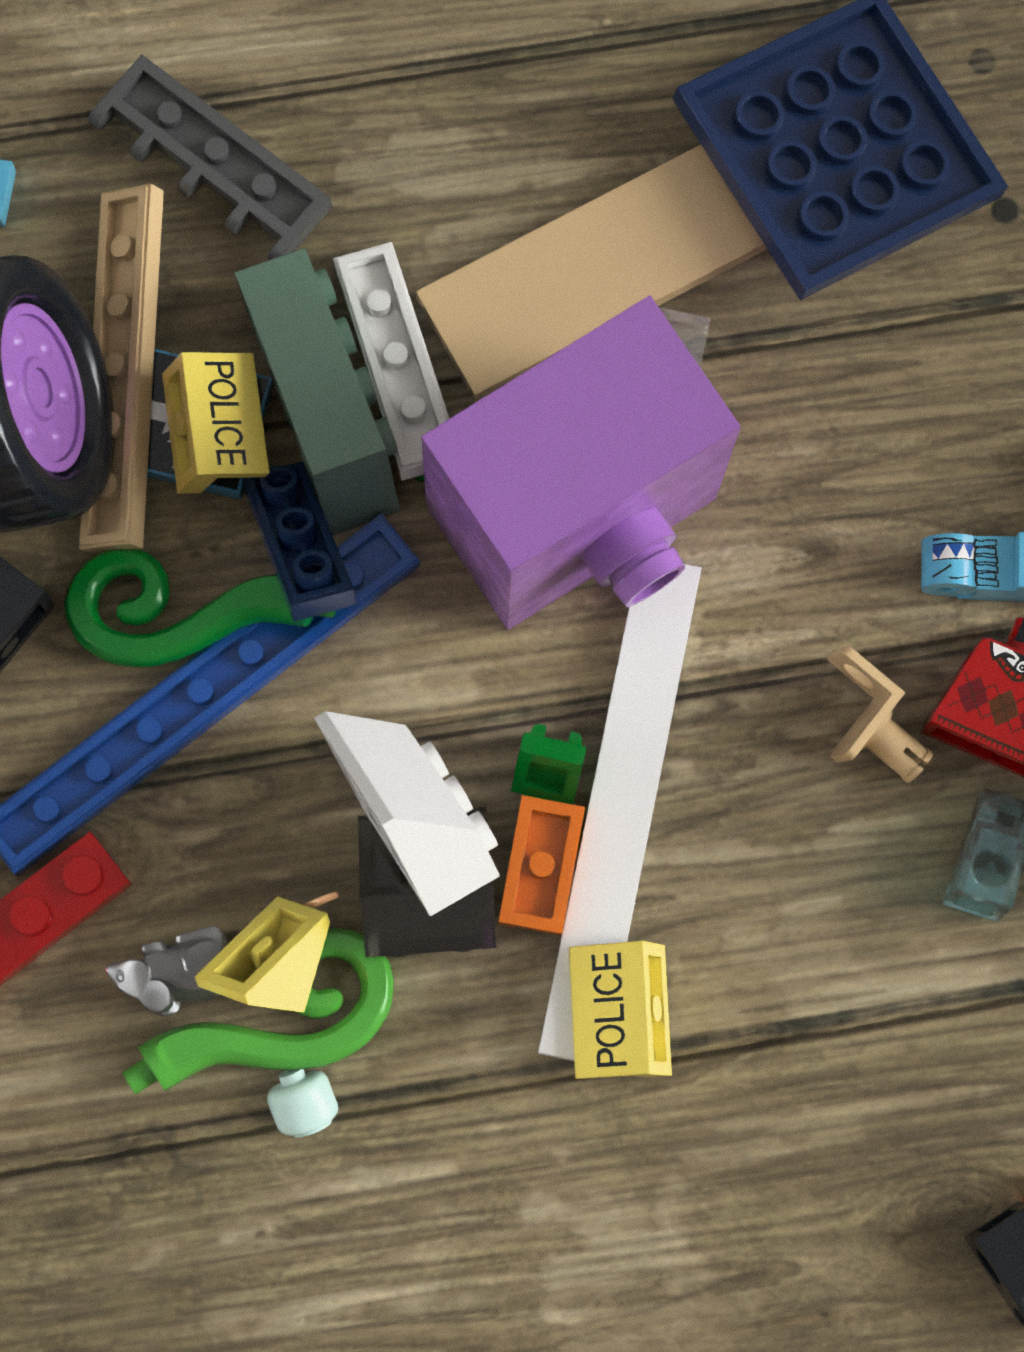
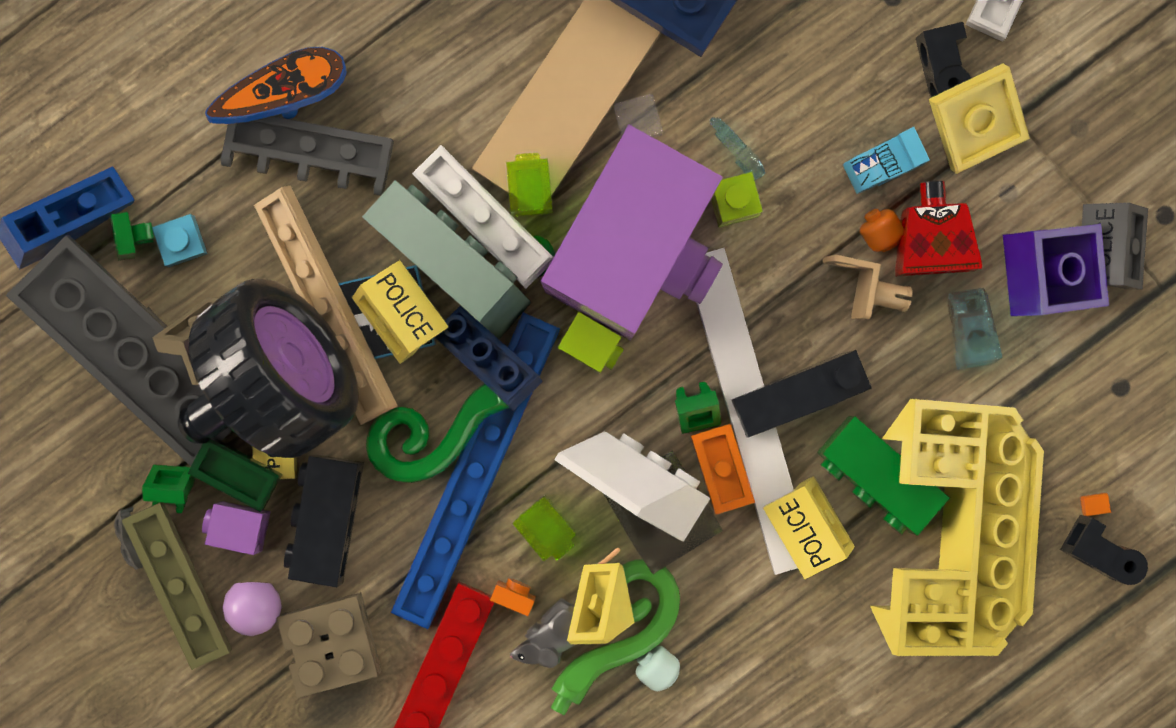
camera: 20 degrees left, 10 degrees up
none -> shield [205,47,347,124]
none -> orange plate [490,578,536,616]
none -> clear neon green brick [506,153,553,217]
none -> clear neon green brick [512,494,576,561]
none -> lime brick [558,312,624,373]
none -> clear light blue piece [709,117,766,181]
none -> lime brick [711,172,763,228]
none -> black slope [731,350,872,438]
none -> green brick [817,416,950,536]
none -> orange piece [860,209,904,252]
none -> light yellow slope [870,399,1044,656]

